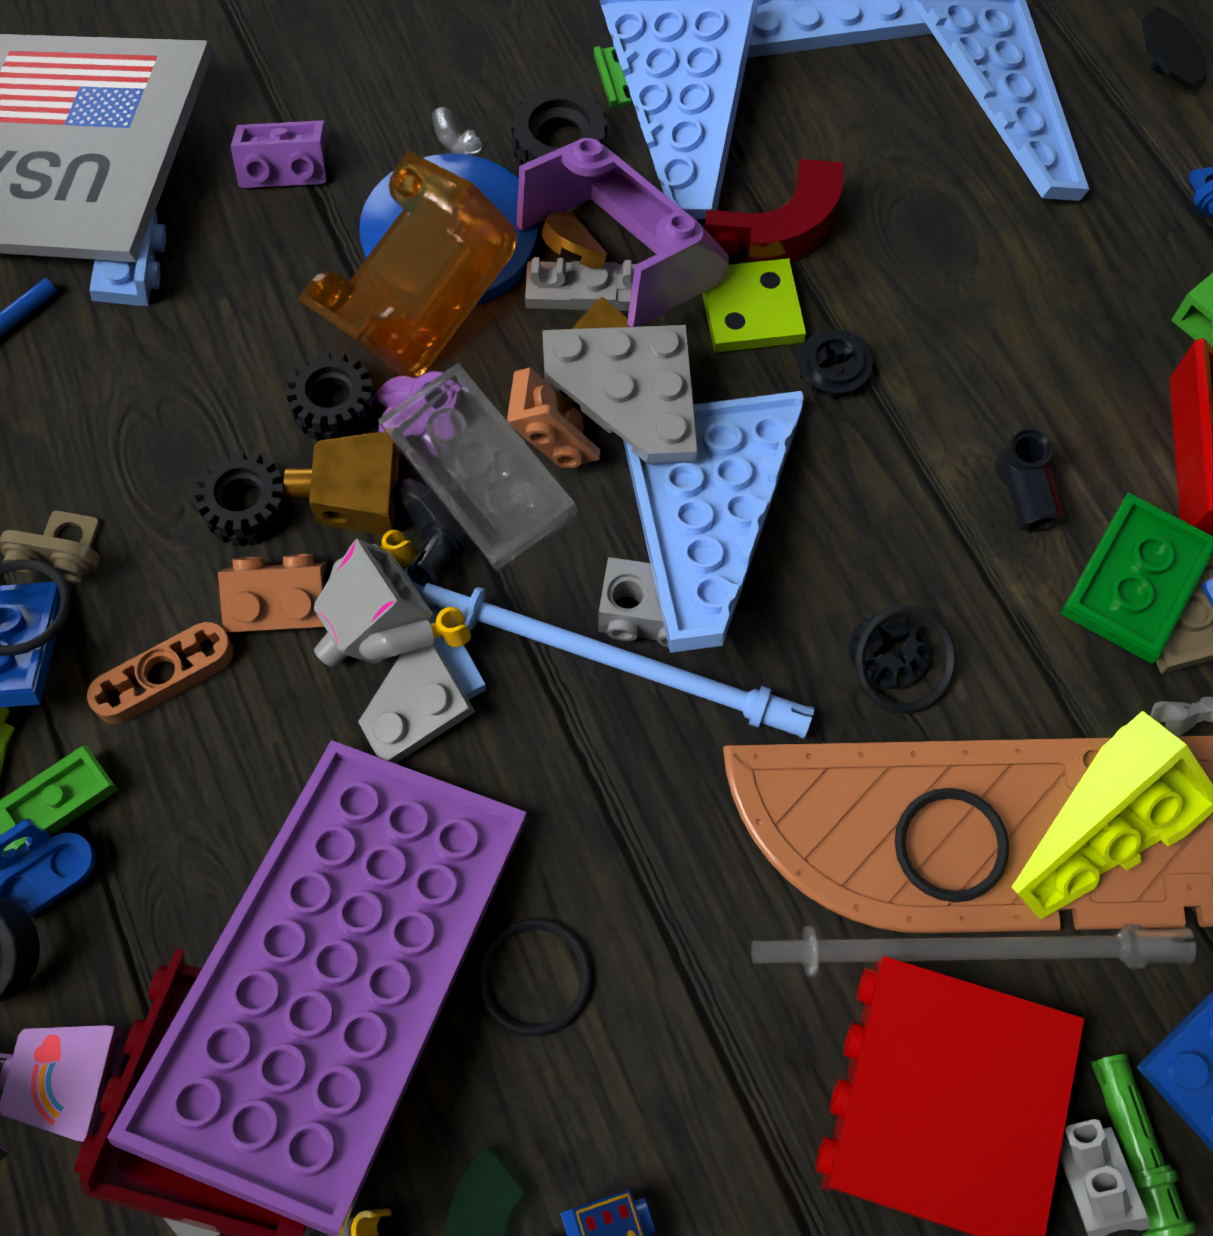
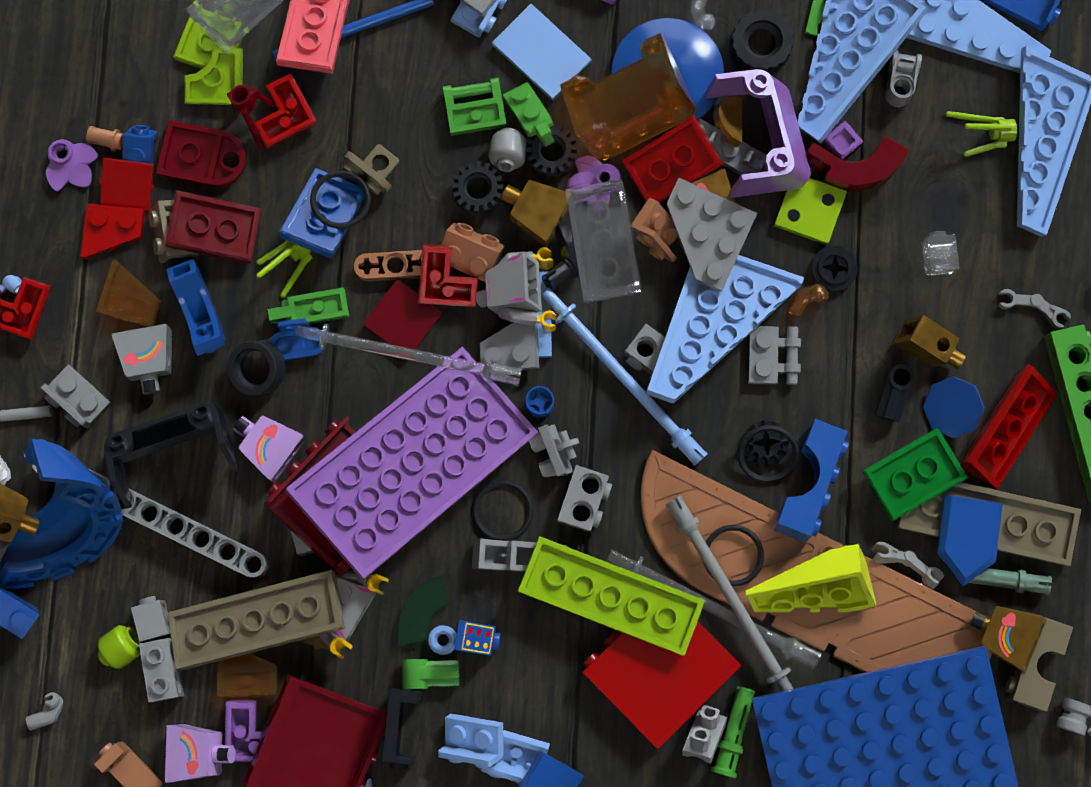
camera: 30 degrees right, 15 degrees up
none -> clear bar [295,324,522,386]
none -> dark red tile [363,279,443,359]
none -> red brick [418,244,478,307]
none -> bright green plate [443,77,507,136]
none -> light grey slope [472,539,567,572]
none -> light grey head [488,128,527,172]
none -> light blue tile [492,4,592,101]
none -> bright green hinge [503,82,555,147]
none -> lime plate [518,536,705,656]
none -> blue wheel [526,386,554,418]
none -> light grey hips [529,424,580,477]
none -> light grey brick [557,465,612,533]
none -> red tile [622,115,724,204]
none -> light grey bar [665,496,794,691]
none -> light grey plate [748,326,801,385]
none -> blue arch [773,419,849,543]
none -> clear orange arm [788,284,829,317]
none -> medium lavender tile [823,121,864,160]
none -> light grey piece [885,50,922,107]
none -> pearl gold torso [892,315,966,369]
none -> clear brick [921,231,960,276]
none -> blue piece [923,376,985,438]
none -> lime plant [946,111,1017,157]
none -> light grey piece [998,289,1071,329]

